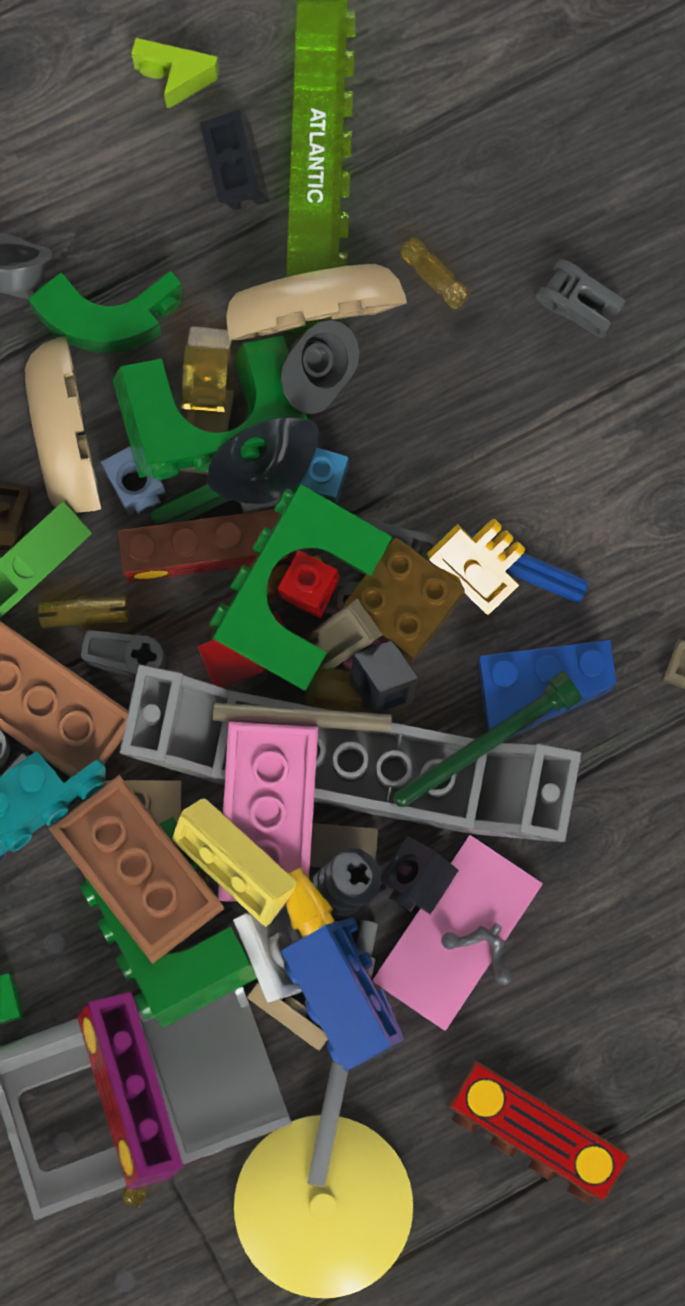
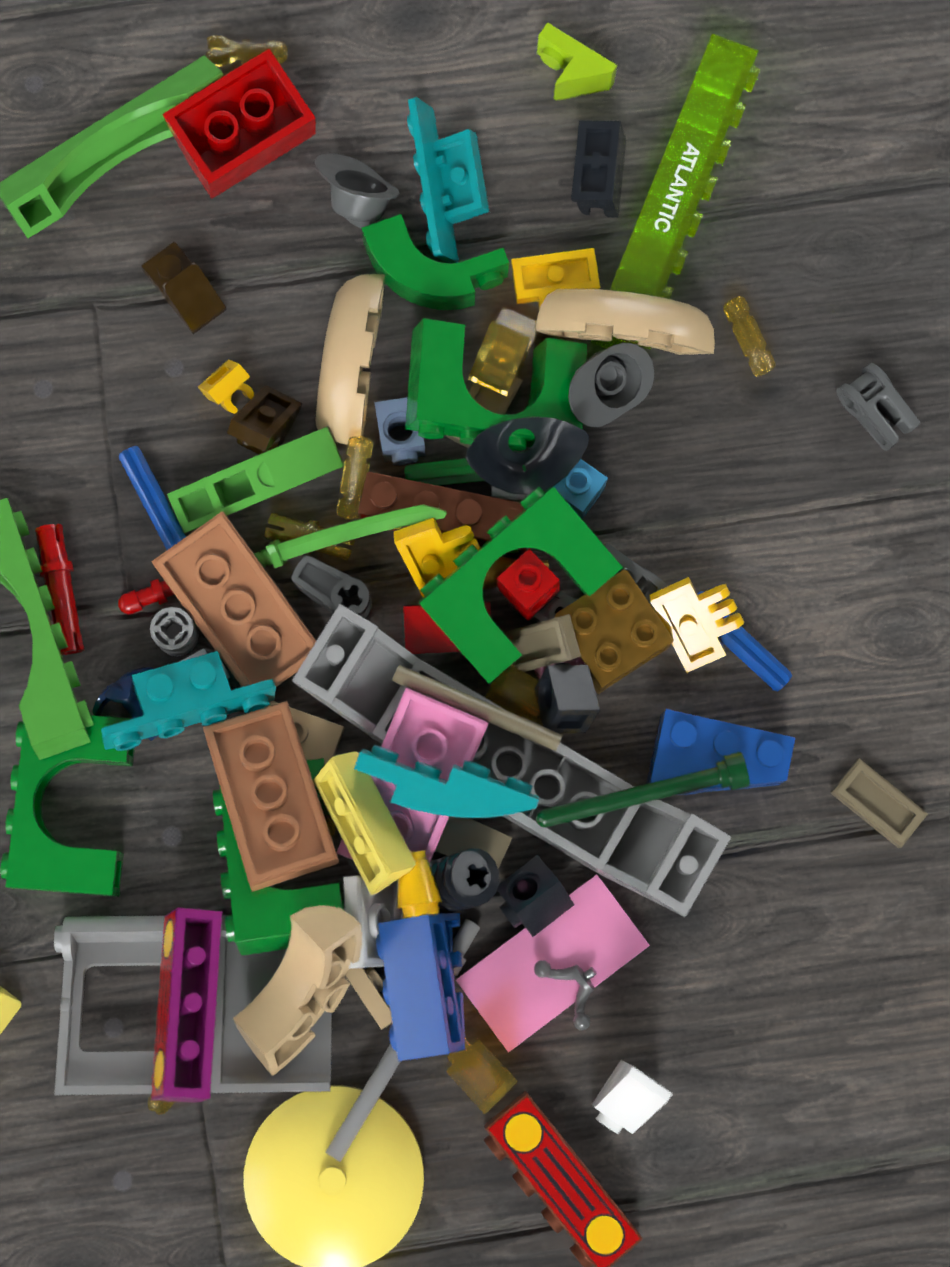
camera: 15 degrees right, 0 degrees up
none -> tan brick [233,905,362,1076]
none -> bright green sword [254,504,447,568]
none -> clear yellow axle [336,436,373,520]
none -> teal slope [354,745,539,818]
none -> yellow hinge [393,517,480,597]
none -> teal bracket [407,97,489,263]
none -> clear yellow slope [446,1038,518,1114]
none -> yellow hinge [511,248,600,309]
none -> white slope [592,1060,672,1134]

